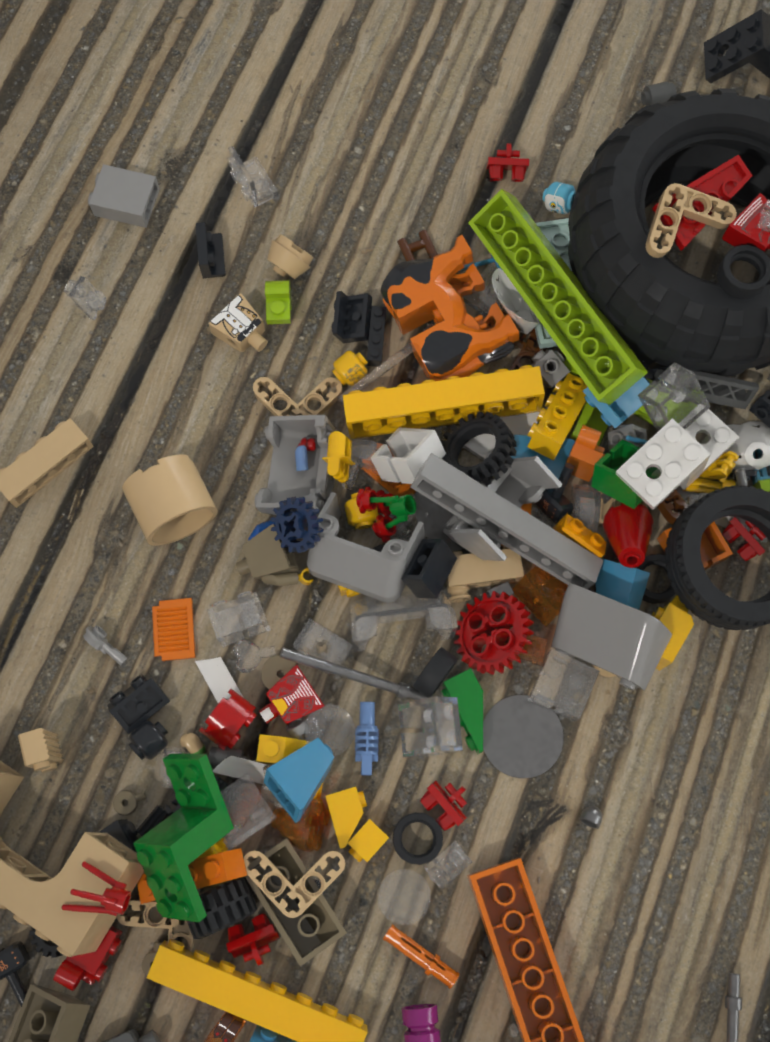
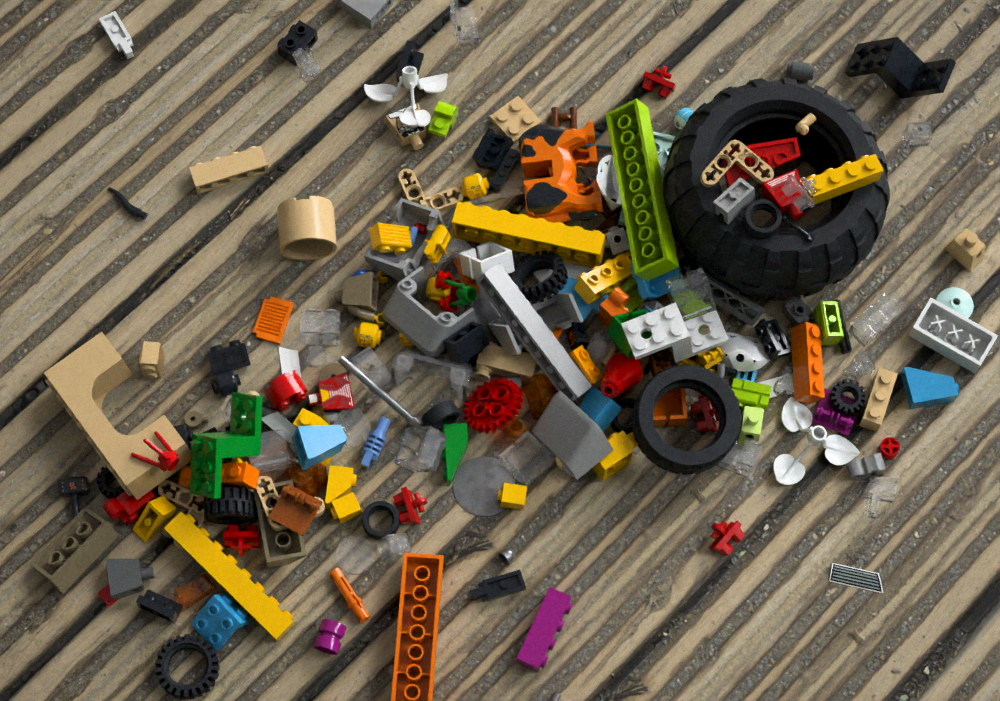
camera: 20 degrees right, 5 degrees down
light grey plate [83,625,128,666] -> none
tan cone [267,234,313,279] -> none
dark blue gear [270,496,324,553] -> none
none -> yellow slope [132,496,177,543]
none -> dark orange hinge [268,484,323,536]
none -> black brick [277,20,318,66]
none -> yellow head [353,322,382,349]
none -> white plant [364,66,448,127]
none -> yellow brick [369,223,412,255]
none -> black hinge [469,570,526,602]
none -> tan plate [490,96,542,145]
none -> yellow brick [497,483,527,510]
none -> magenta brick [516,587,573,673]
none -> light grey hinge [713,177,755,224]
none -> tan arm [795,113,816,135]

